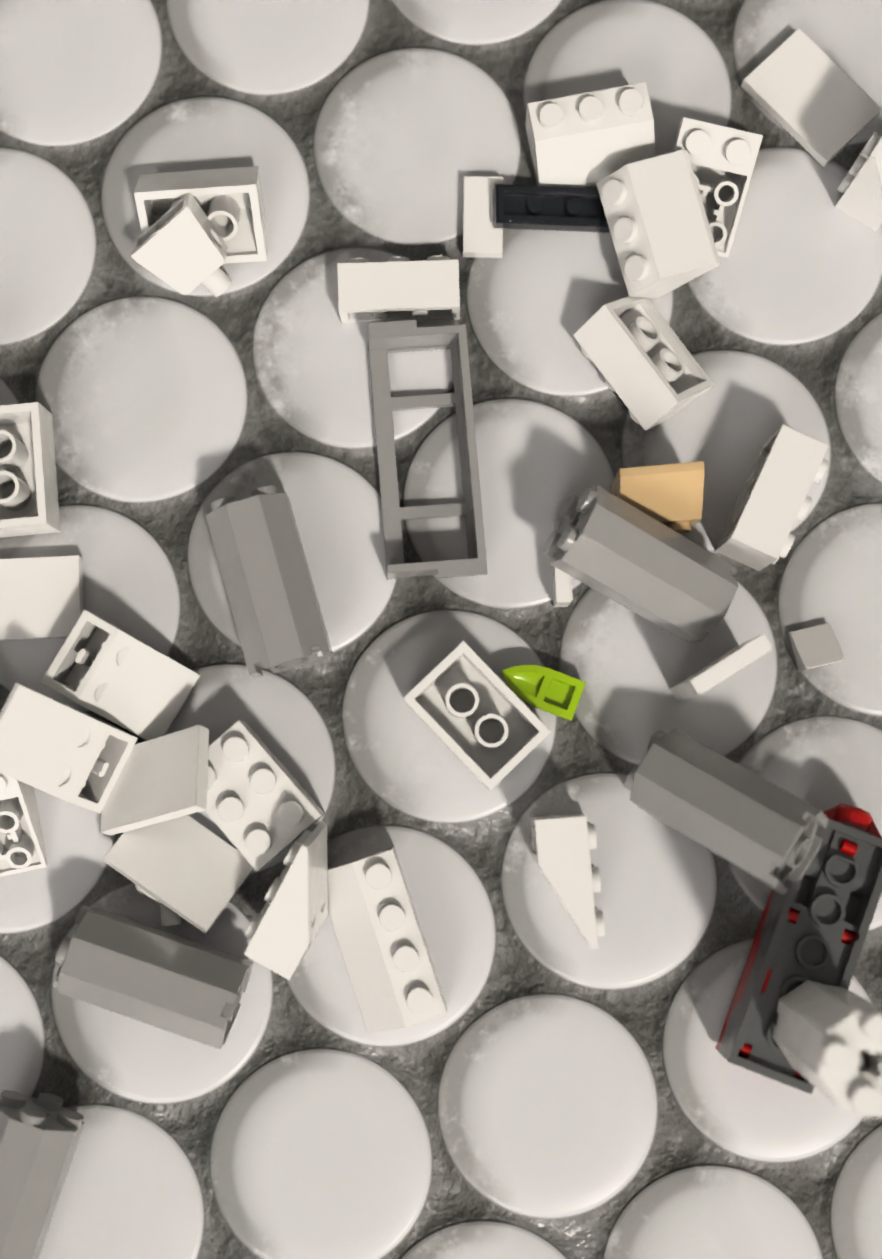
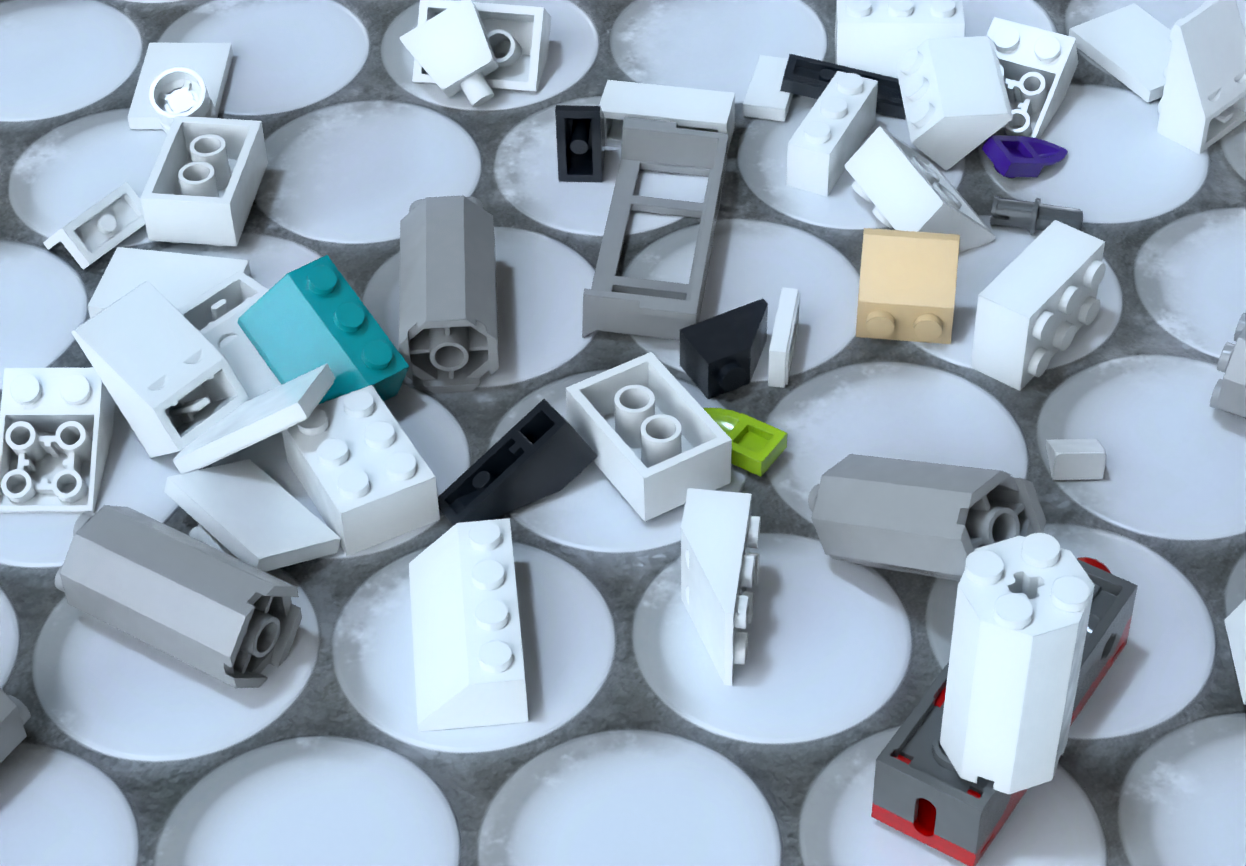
camera: 10 degrees right, 40 degrees down
white slope [244,821,328,980] -> none
light grey brick [542,485,738,643] -> none
white tile [670,634,772,701] -> none
none -> teal slope [237,255,409,405]
none -> black slope [438,399,597,526]
none -> black slope [555,105,605,182]
none -> black slope [680,298,768,399]
none -> white brick [786,71,878,196]
none -> dark purple plate [982,135,1068,178]
none -> dark grey axle [990,196,1083,234]

